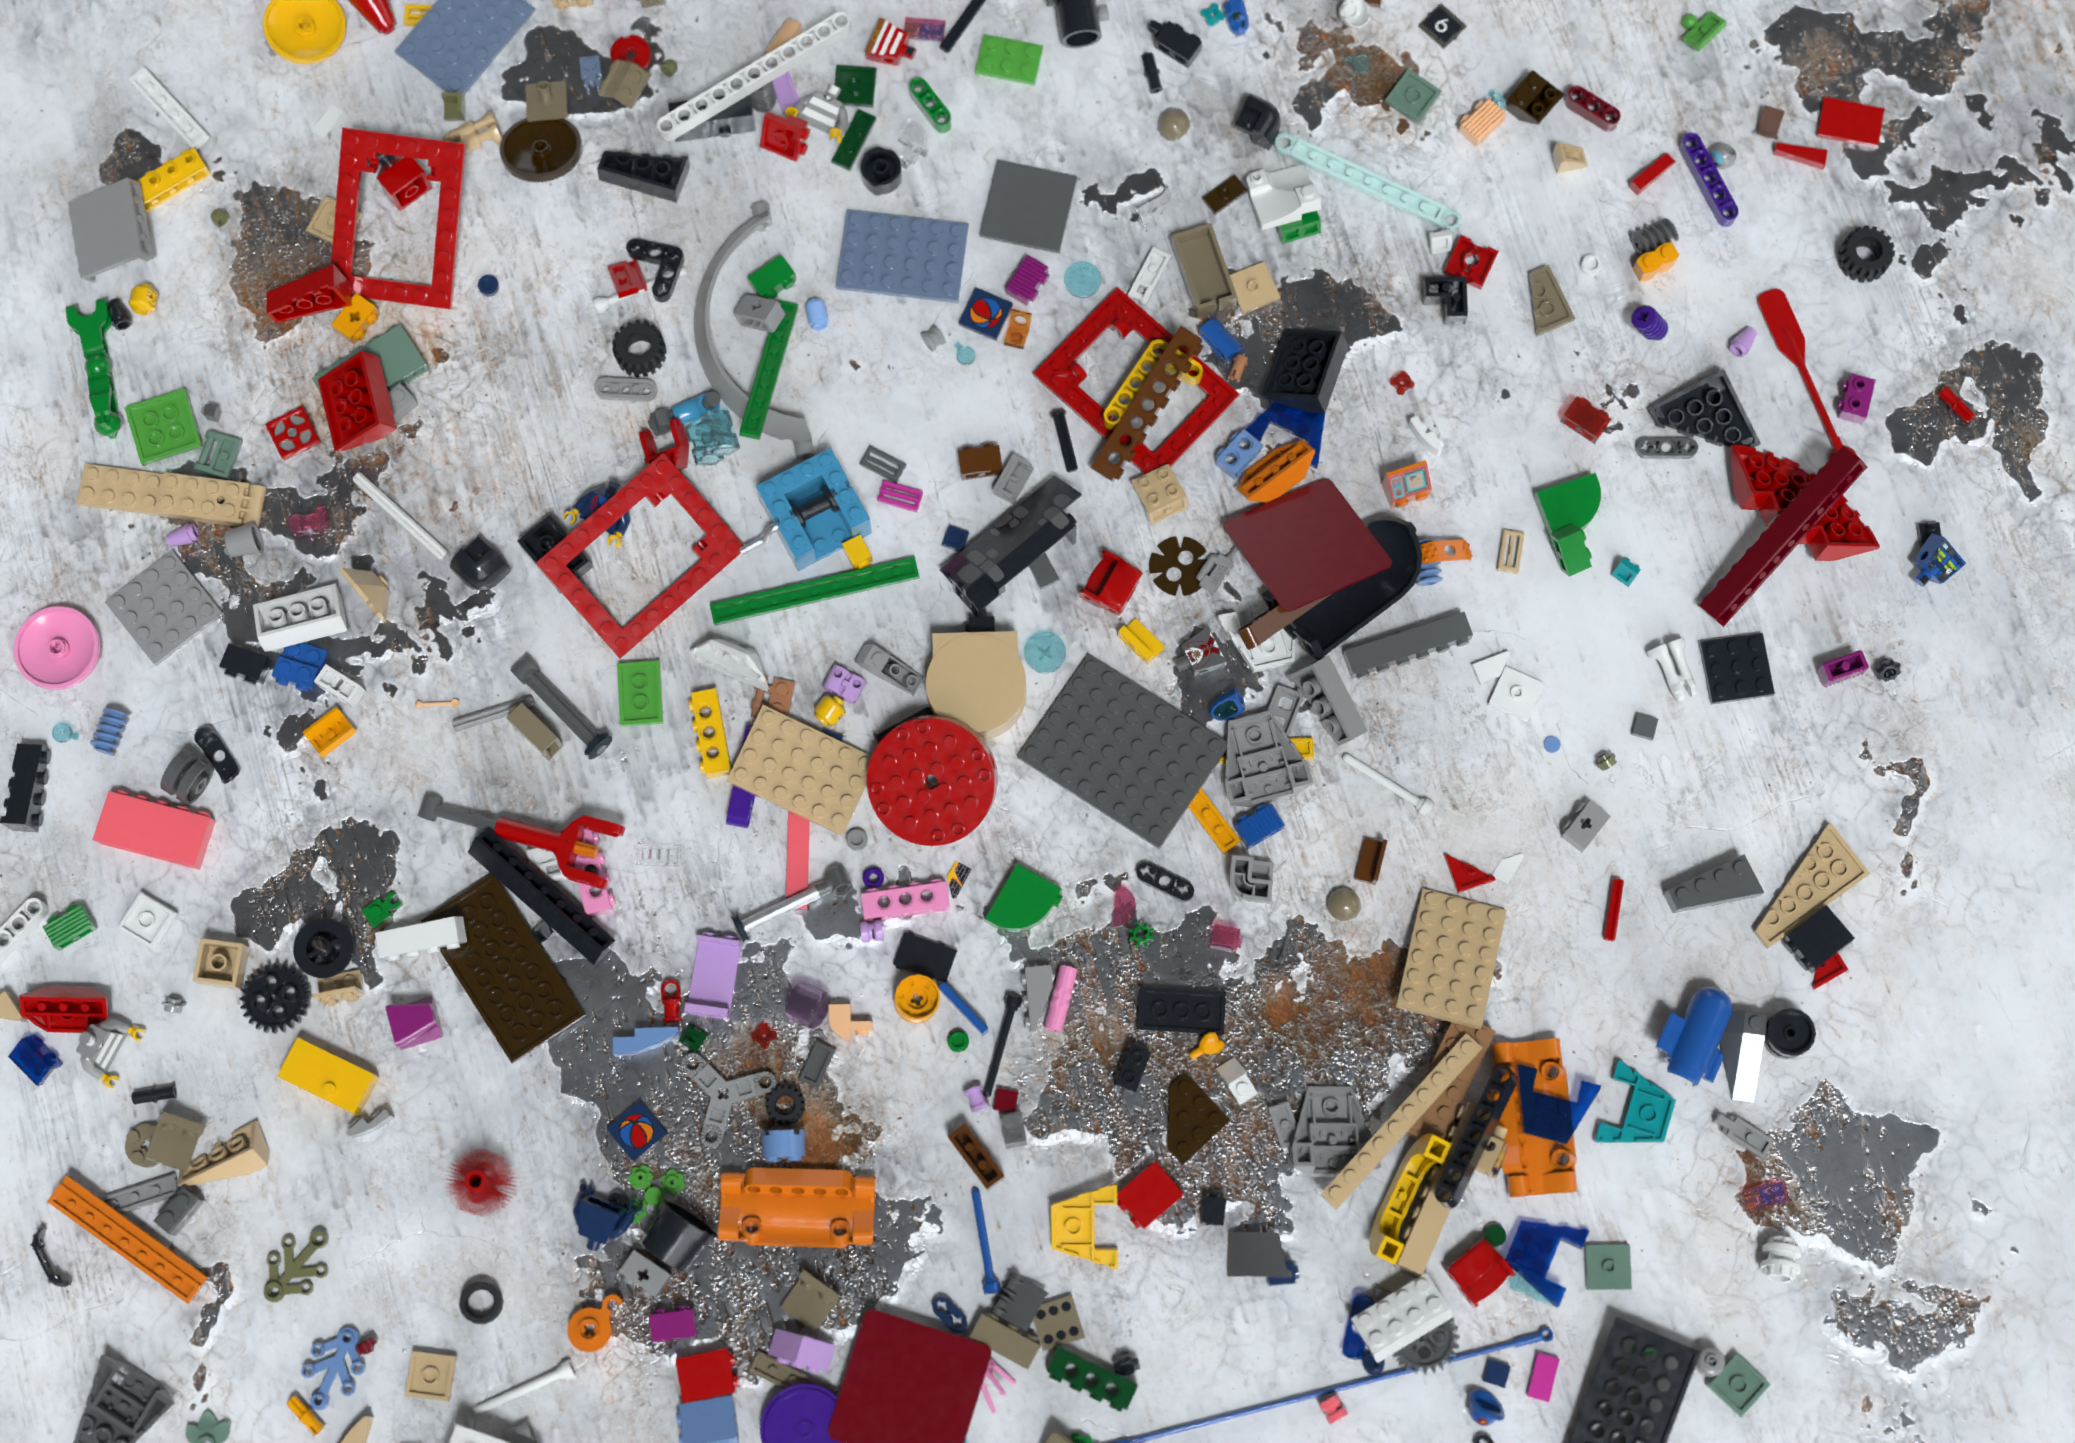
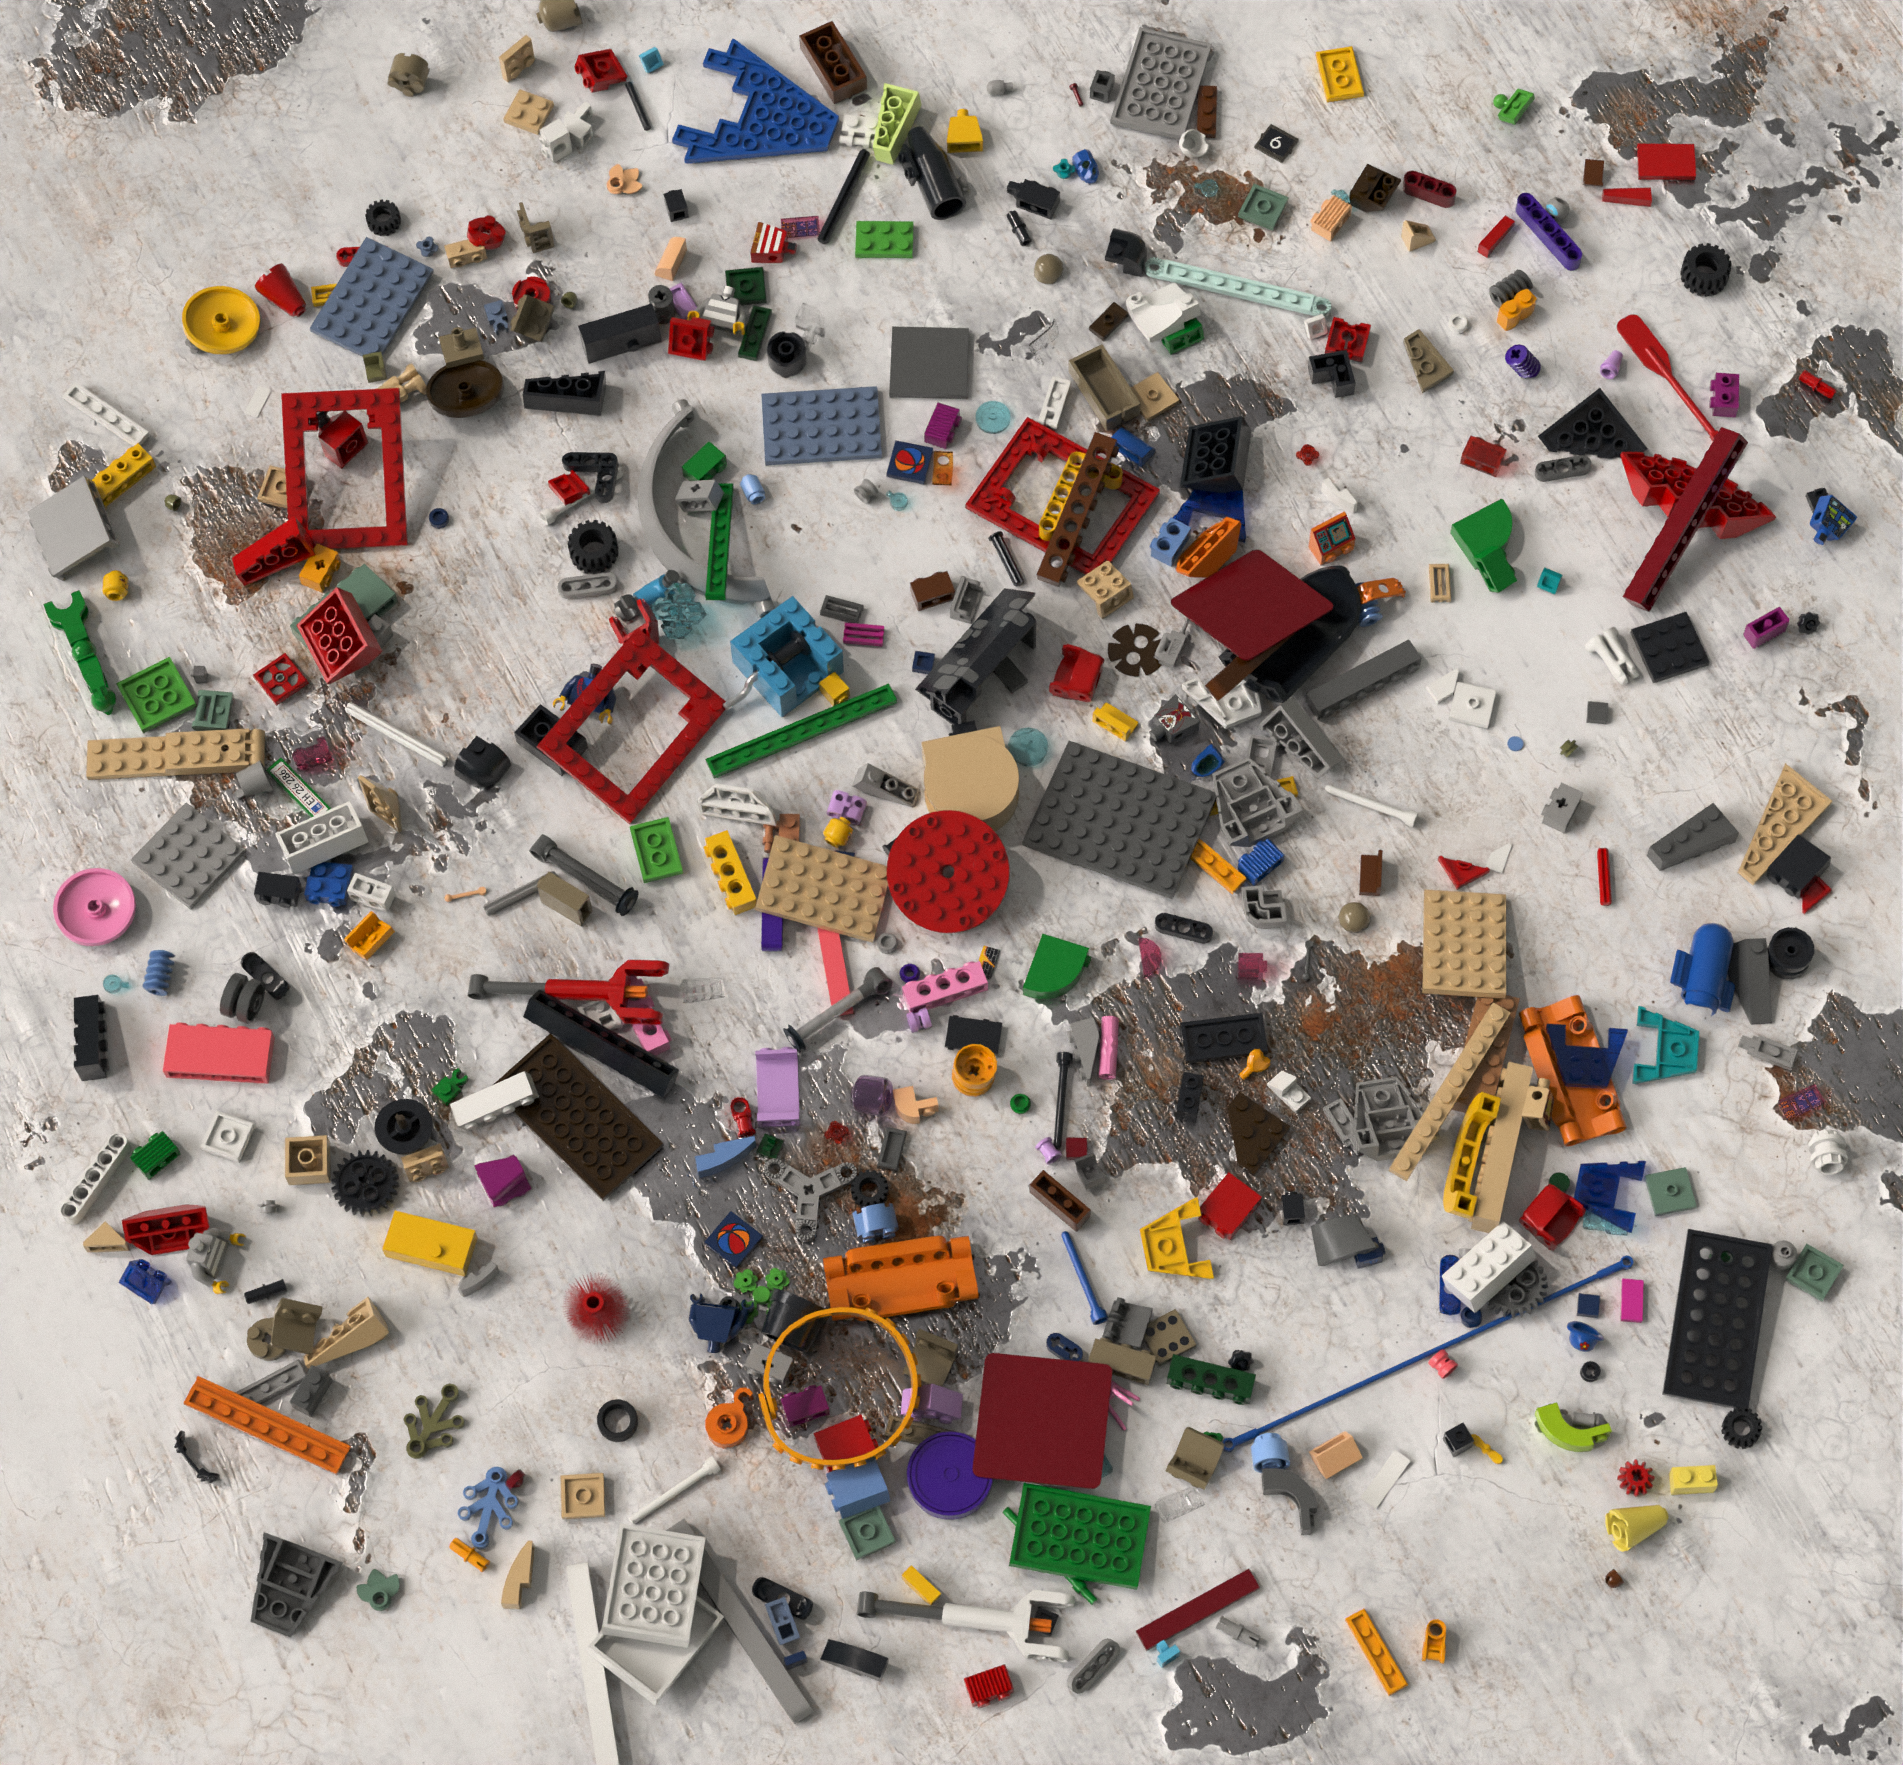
camera: 10 degrees left, 10 degrees down
black cone [108,299,132,330] -> none
lavender cone [166,523,200,547] -> none
black piece [531,921,554,944] -> none
white beam [657,11,851,141] -> none
green beam [909,77,952,133] -> none
blue tile [938,982,988,1036] -> none
green gear [1129,922,1154,949] -> none
nougat pin [1227,354,1248,382] -> none
black beam [1435,1065,1518,1209] -> none
none -> tile [266,758,331,818]
none -> light orange piece [758,1307,921,1470]

